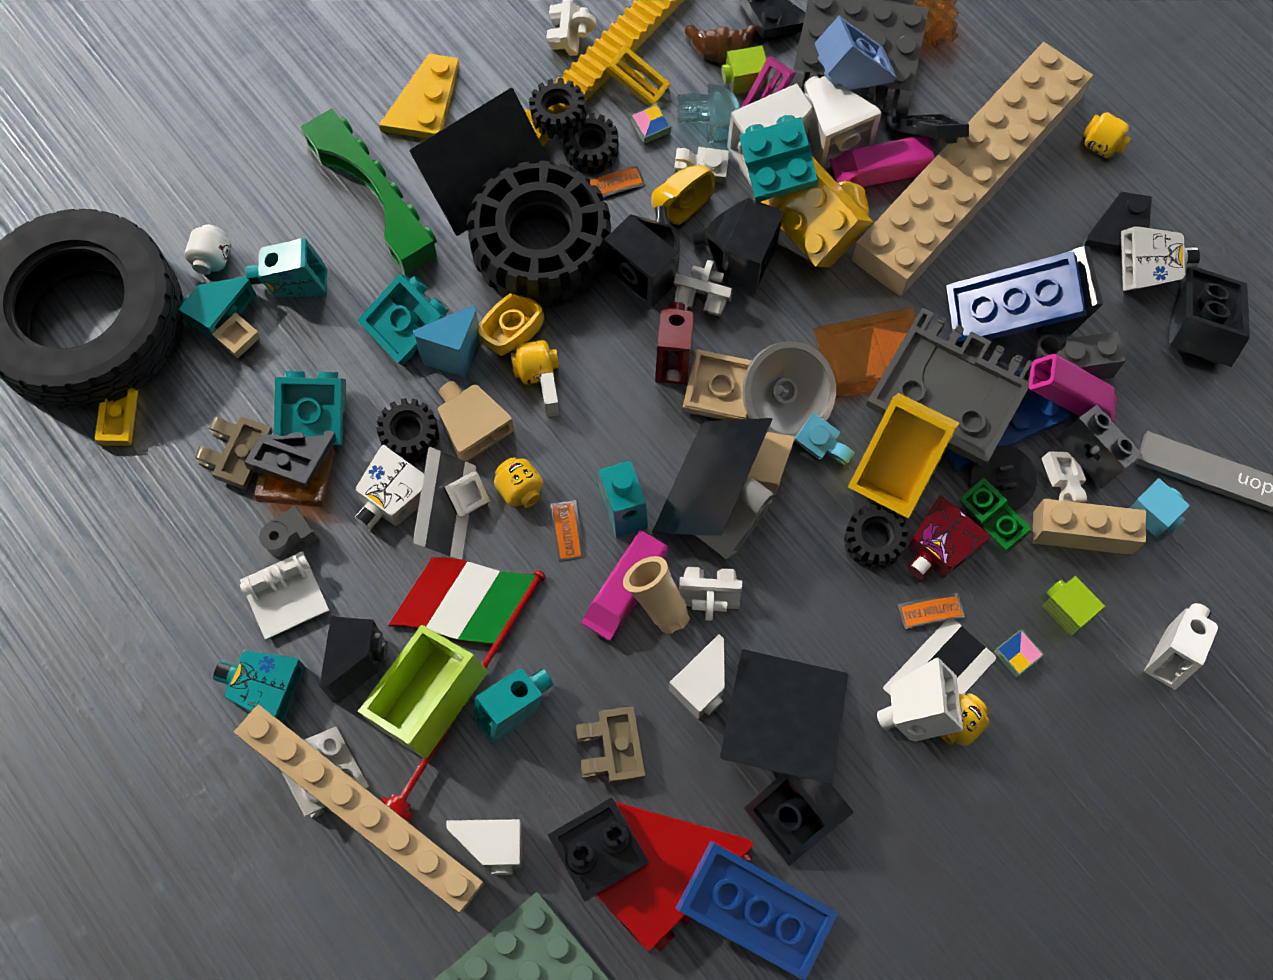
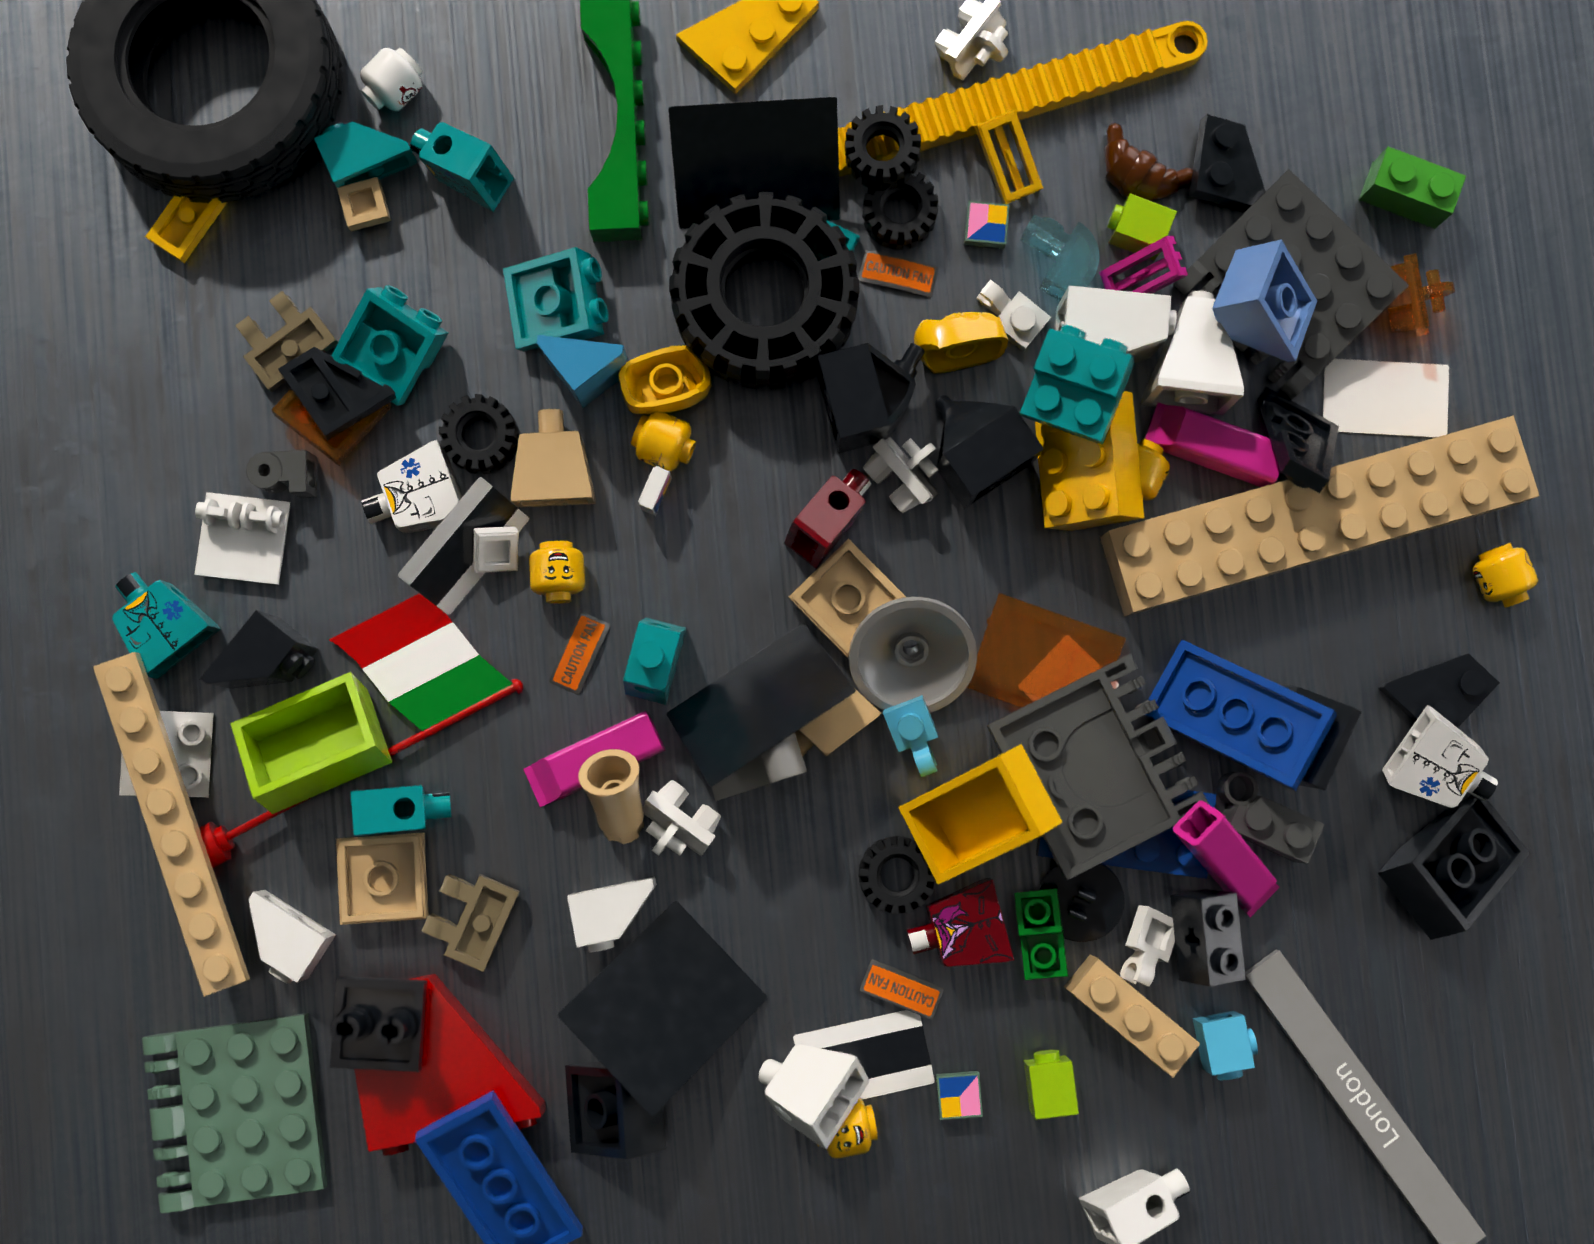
camera: 30 degrees right, 15 degrees up
none -> tan plate [336,832,429,925]
none -> white sticker [1323,359,1449,437]

